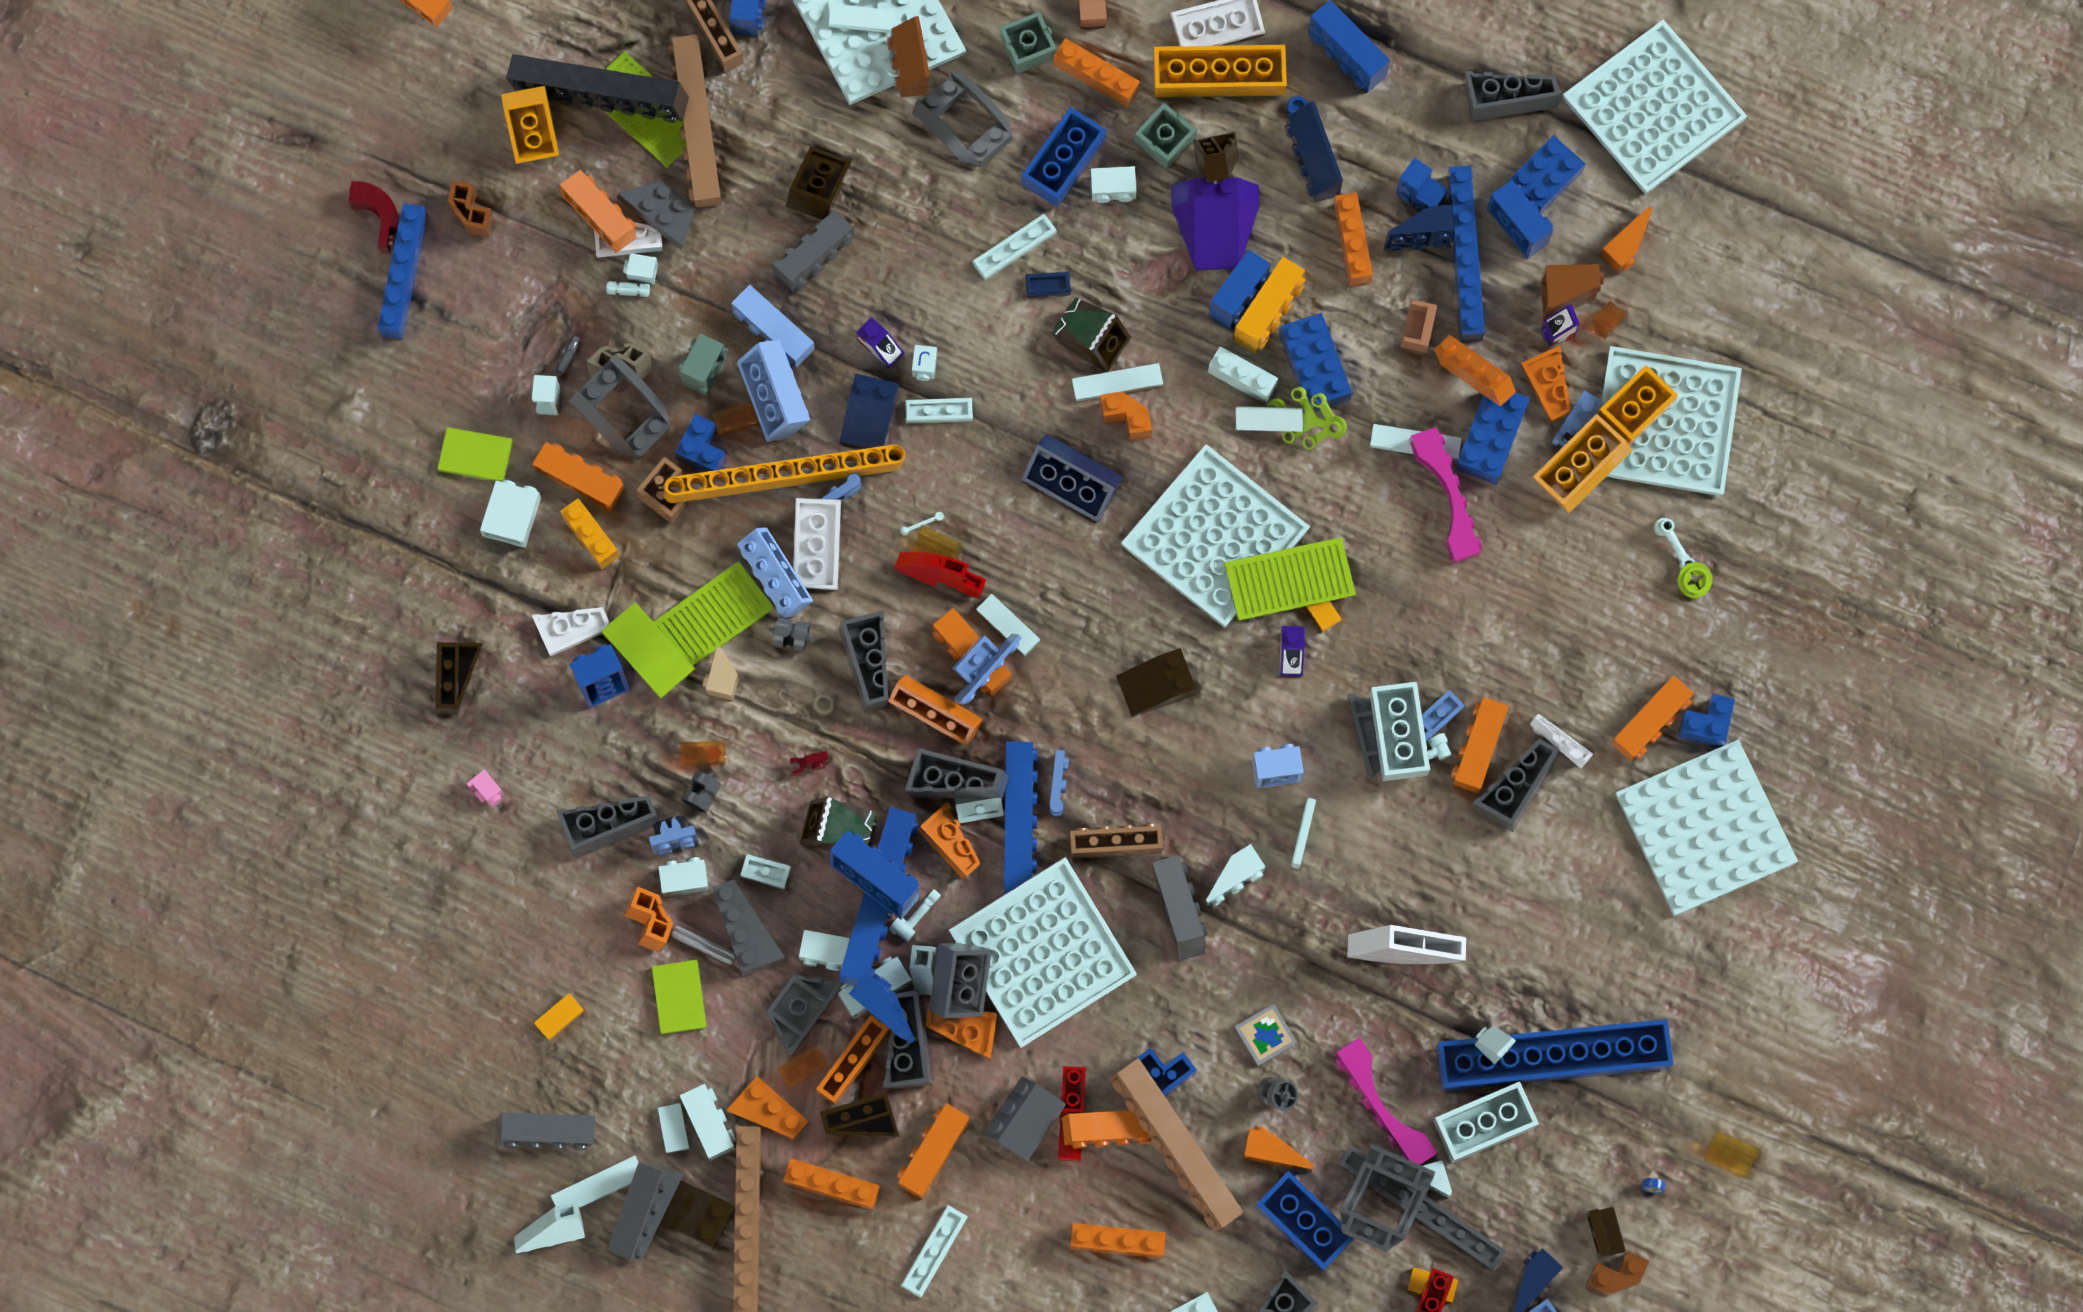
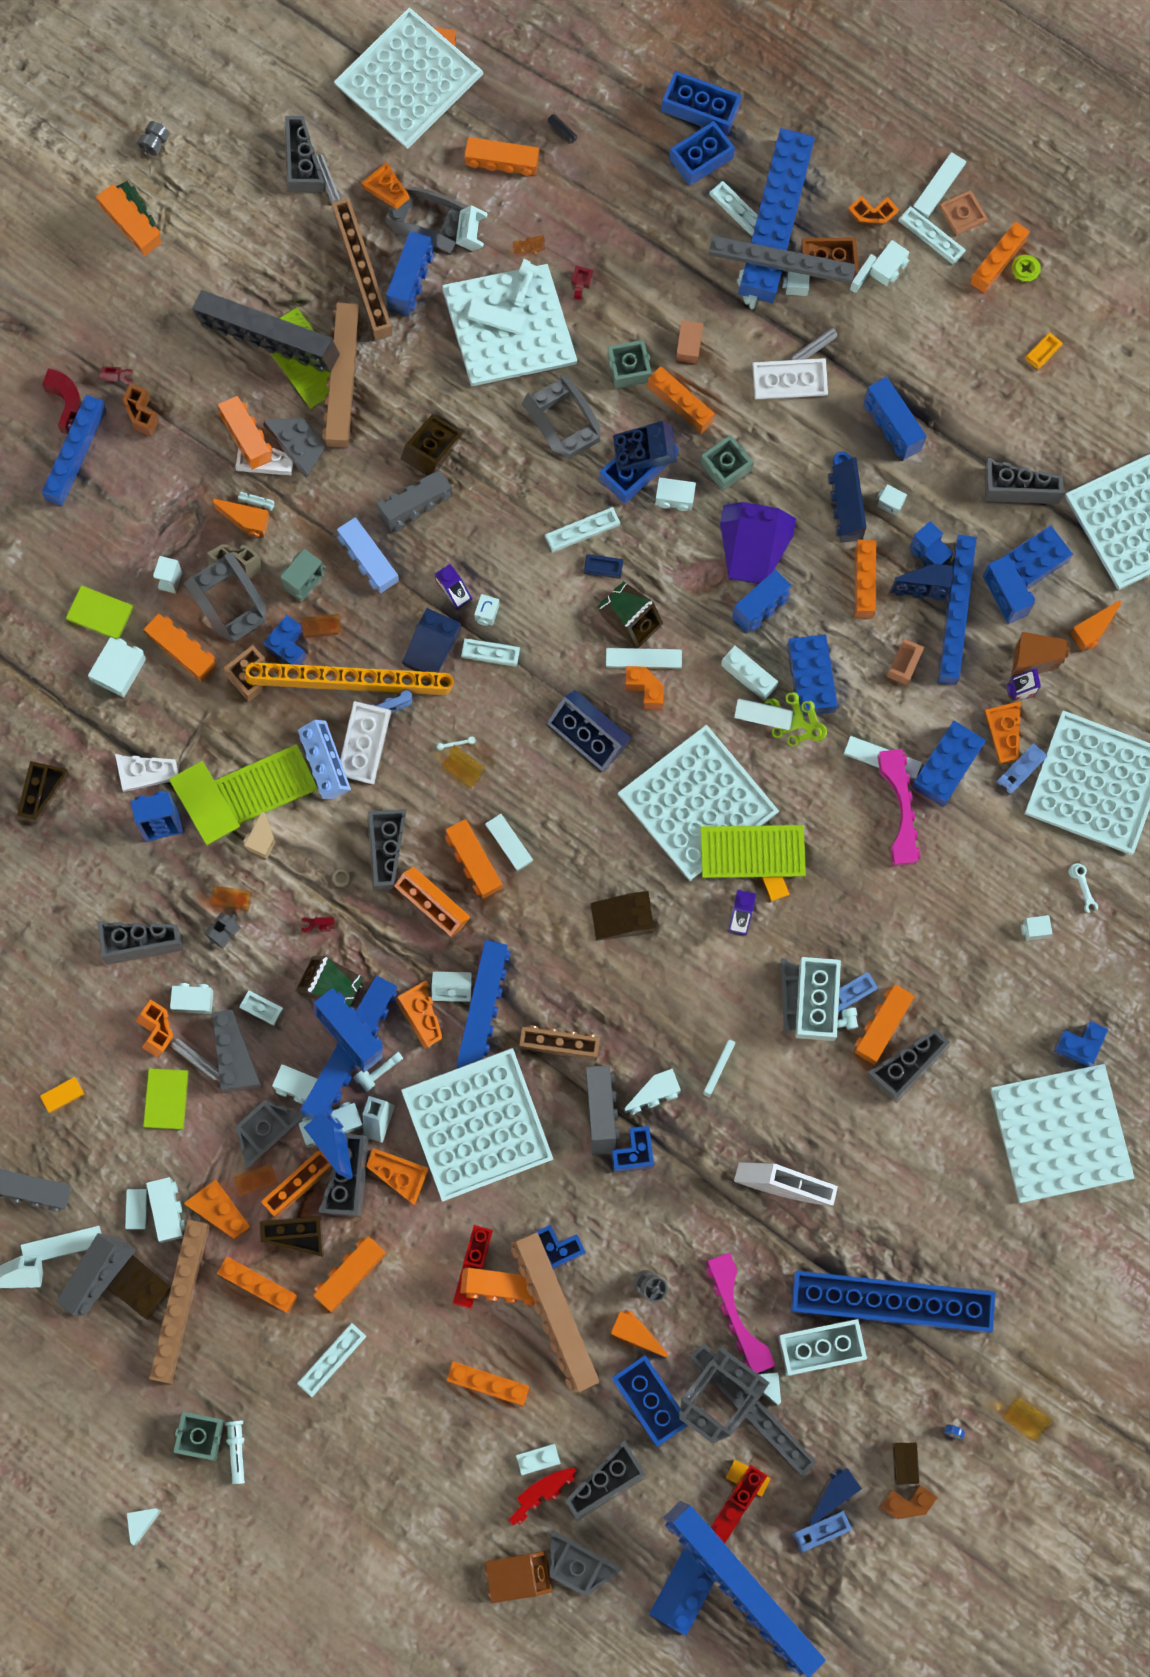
camera: 10 degrees right, 0 degrees up
bright pink brick [467,769,504,807] -> none
light orange brick [501,86,559,164] -> none
dark grey piece [556,336,580,376] -> none
light orange brick [560,498,620,570] -> none
light aqua brick [623,253,658,285] -> none
medium blue piece [649,816,699,856] -> none
light blue brick [737,340,810,442] -> none
dark grey wheel [769,617,814,652] -> none
dark orange slope [887,16,930,97] -> none
red slope [894,552,987,599] -> none
dark grey wedge [905,748,1009,798] -> none
dark grey slope [929,943,992,1018] -> none
medium blue bracket [952,633,1022,705] -> none
dark grey slope [983,1077,1066,1162] -> none
medium blue plate [1050,750,1069,817] -> none
light orange brick [1153,45,1287,97] -> none
dark brown wedge [1193,132,1239,184] -> none
light orange brick [1233,257,1306,355] -> none
tile [1234,1004,1297,1067] -> none
light blue brick [1252,744,1304,789] -> none
orange brick [1434,335,1516,406] -> none
light aqua slope [1475,1025,1516,1064] -> none
white wing [1530,714,1593,768] -> none
light orange brick [1533,414,1633,513] -> none
clear orange brick [1590,301,1627,340] -> none
light orange brick [1598,365,1678,445] -> none
orange brick [1611,675,1694,762] -> none
lime gear [1677,562,1712,598] -> none
none -> dark red plate [99,366,133,385]
none -> orange slope [213,499,270,538]
none -> blue brick [612,1126,654,1173]
none -> dark blue slope [613,421,677,471]
none -> light aqua brick [876,484,907,516]
none -> light aqua brick [1021,915,1052,941]

